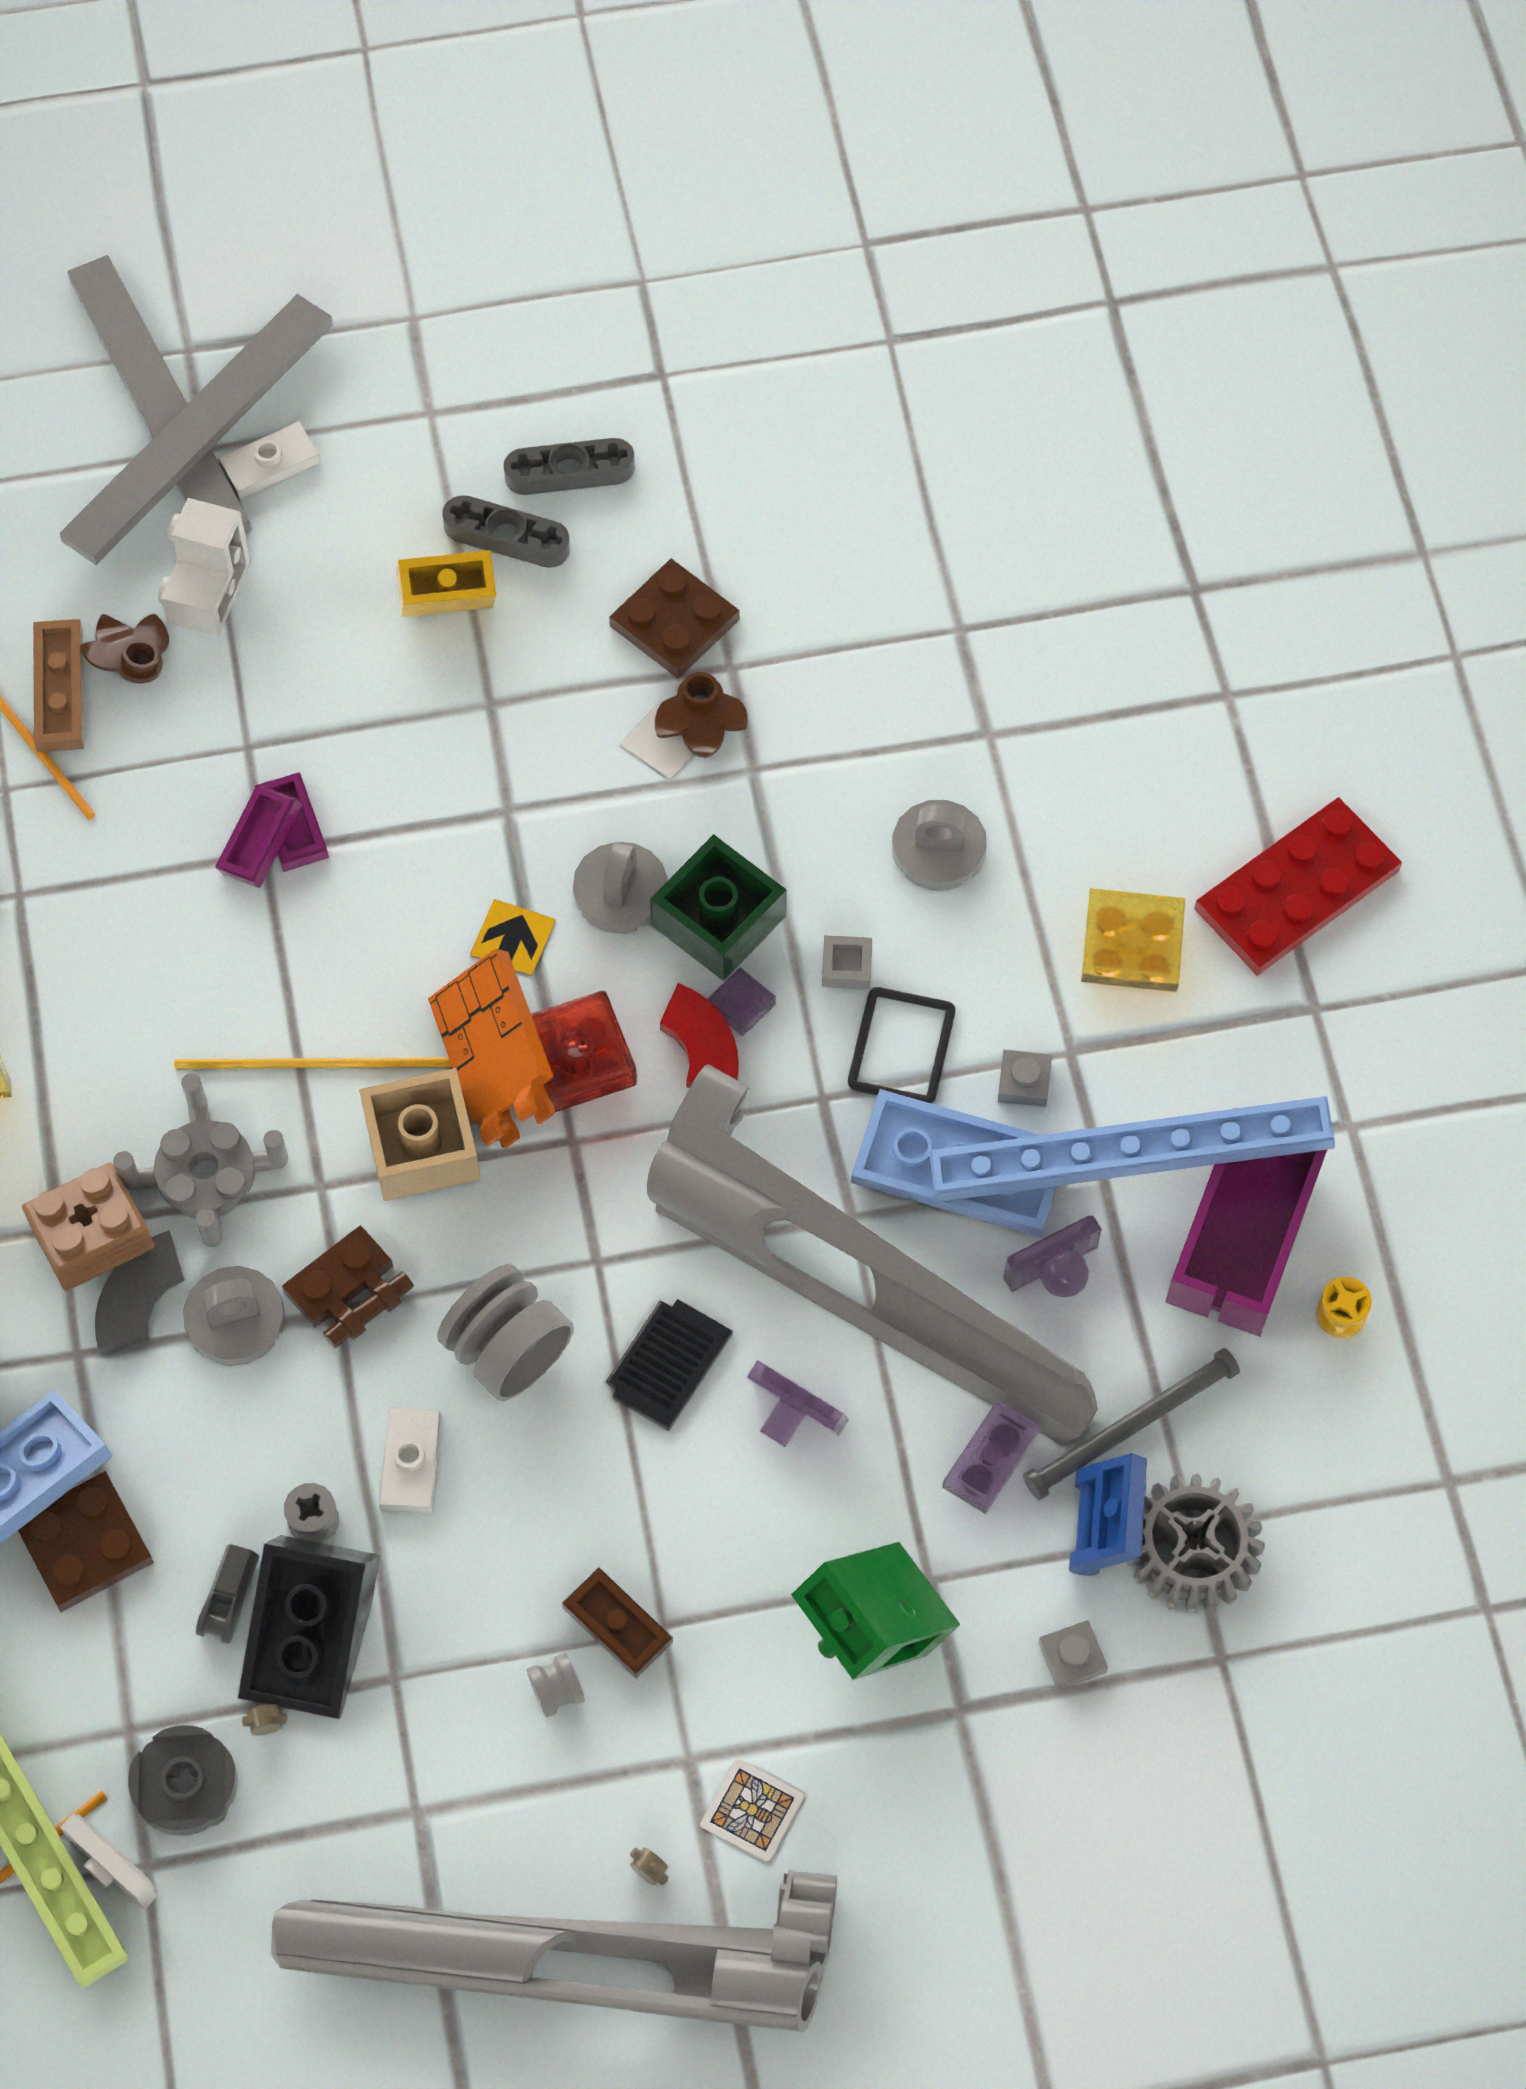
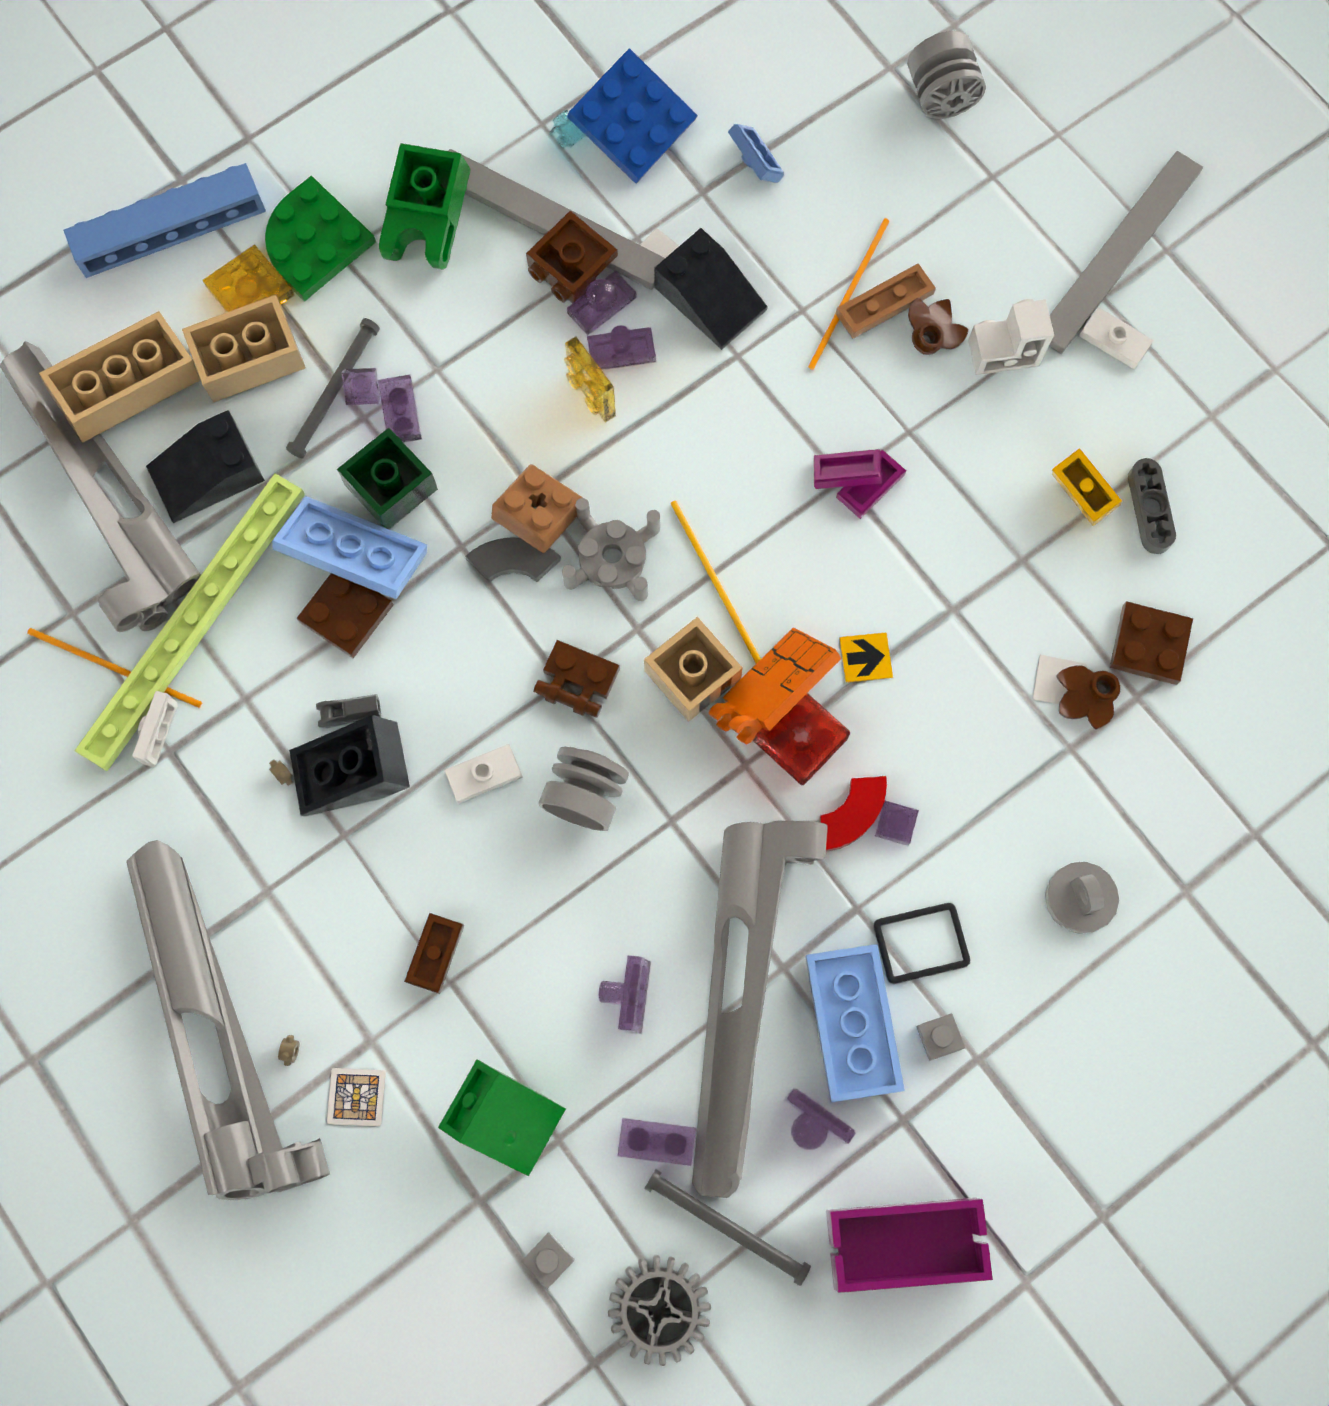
camera: 65 degrees right, 10 degrees up
light grey tile [59,294,333,565] -> none
dark grey plate [128,1725,238,1836] -> none
light grey tile [183,1266,285,1366] -> none
light grey wheel [284,1483,339,1543] -> none
dark grey beam [503,438,635,495] -> none
light grey wheel [526,1652,585,1718] -> none
light grey tile [573,842,668,934] -> none
black window [606,1299,733,1431] -> none
dark green brick [650,834,787,981] -> none
light grey plate [822,935,872,989] -> none
light blue tile [929,1096,1335,1202] -> none
blue plate [1068,1453,1147,1576] -> none
clear yellow plate [1081,888,1186,992] -> none
red plate [1194,797,1402,976] -> none
yellow wheel [1316,1277,1372,1338] -> none

